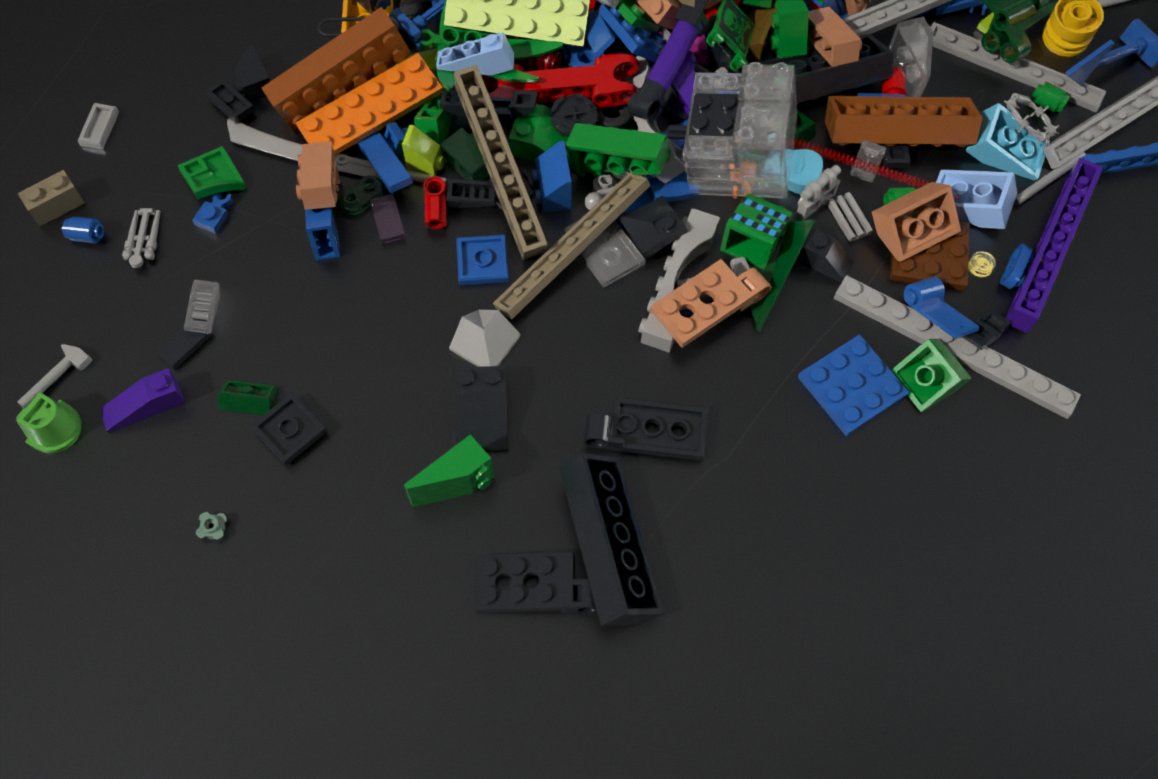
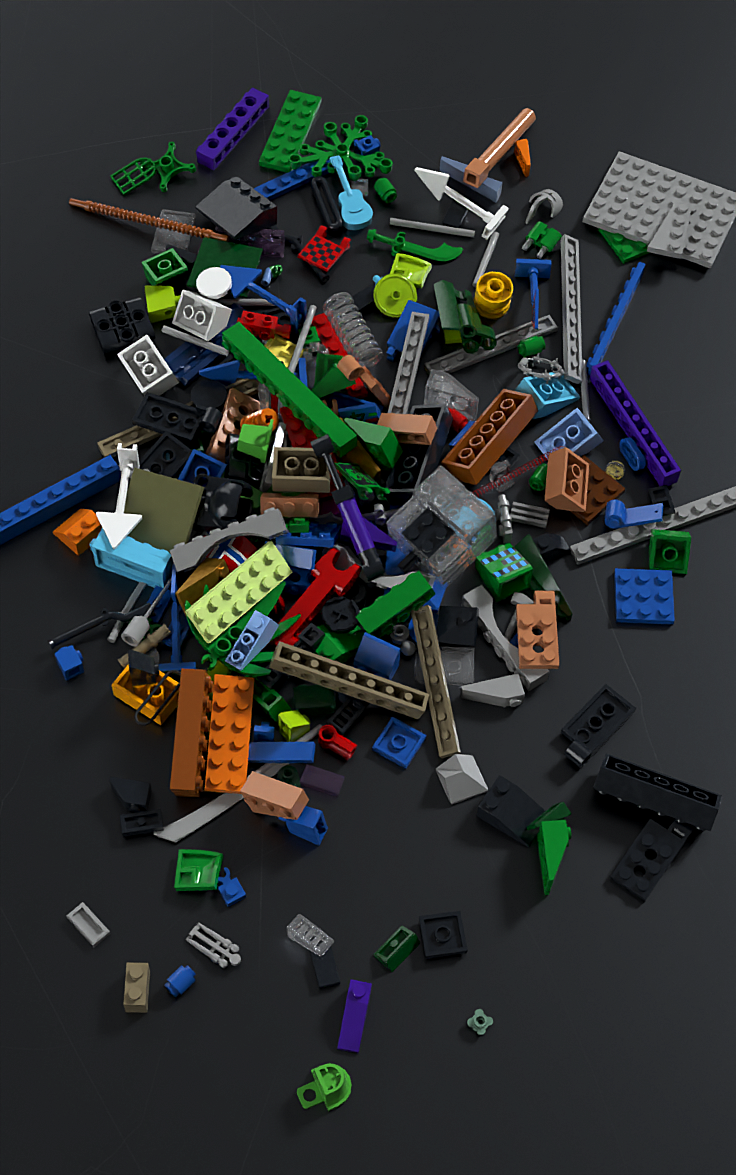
camera: 55 degrees left, 5 degrees down
light grey piece [17,344,92,409] -> none
none -> light grey slope [460,674,525,707]
none -> dark green slope [526,802,571,830]

